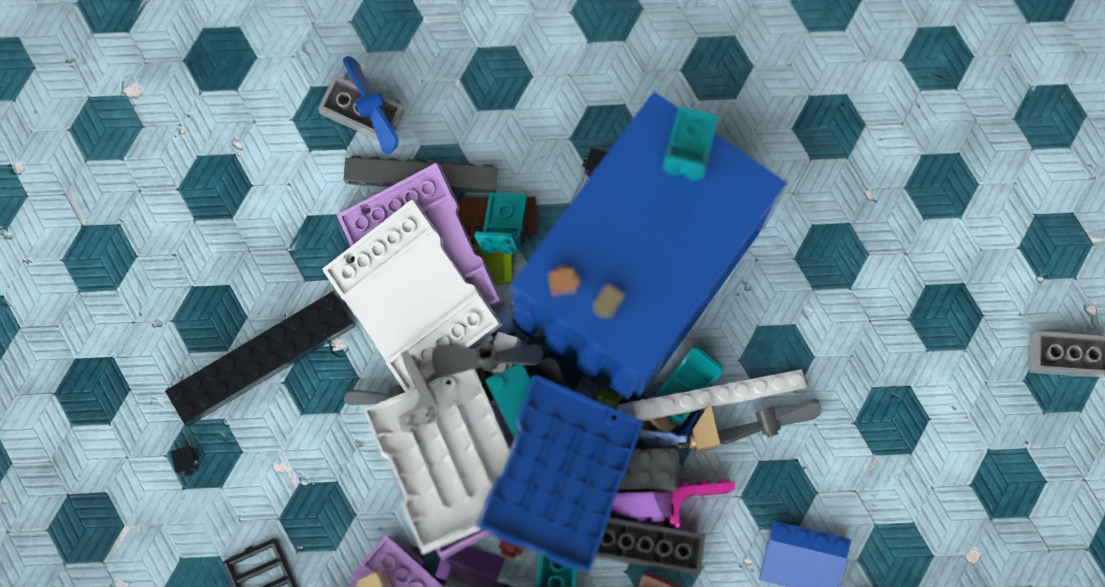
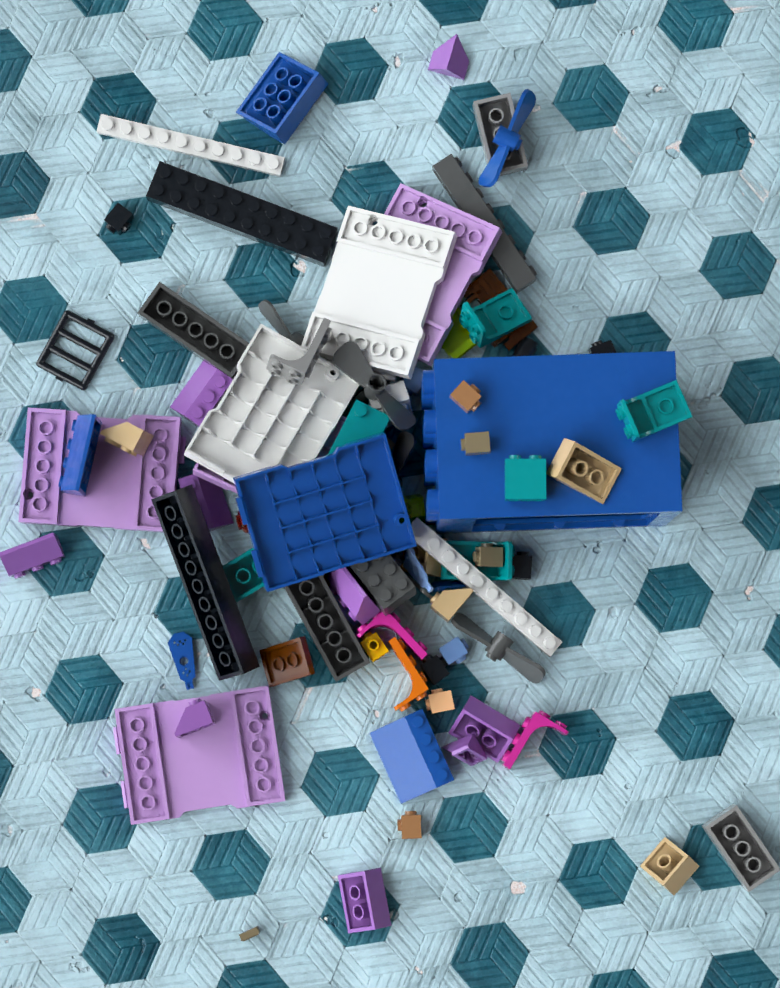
camera: 50 degrees right, 5 degrees up
none -> white plate [96,114,285,177]
none -> dark grey brick [137,282,249,379]
none -> medium lavender slope [170,361,233,427]
none -> blue slope [236,52,328,144]
none -> yellow brick [360,631,389,662]
none -> orange bracket [388,637,429,712]
none -> black brick [420,654,450,685]
none -> light nougat brick [425,688,455,714]
none -> medium lavender slope [428,34,469,80]
none -> medium blue brick [438,637,469,666]
none -> medium lavender slope [440,733,487,766]
none -> medium lavender slope [448,696,521,763]
none -> dark tan brick [473,543,503,567]
none -> dark pink bracket [501,710,569,769]
none -> teal brick [504,455,546,501]
none -> black brick [512,337,538,356]
none -> black brick [512,552,532,580]
none -> tan slope [546,438,622,504]
none -> tan slope [640,837,699,895]

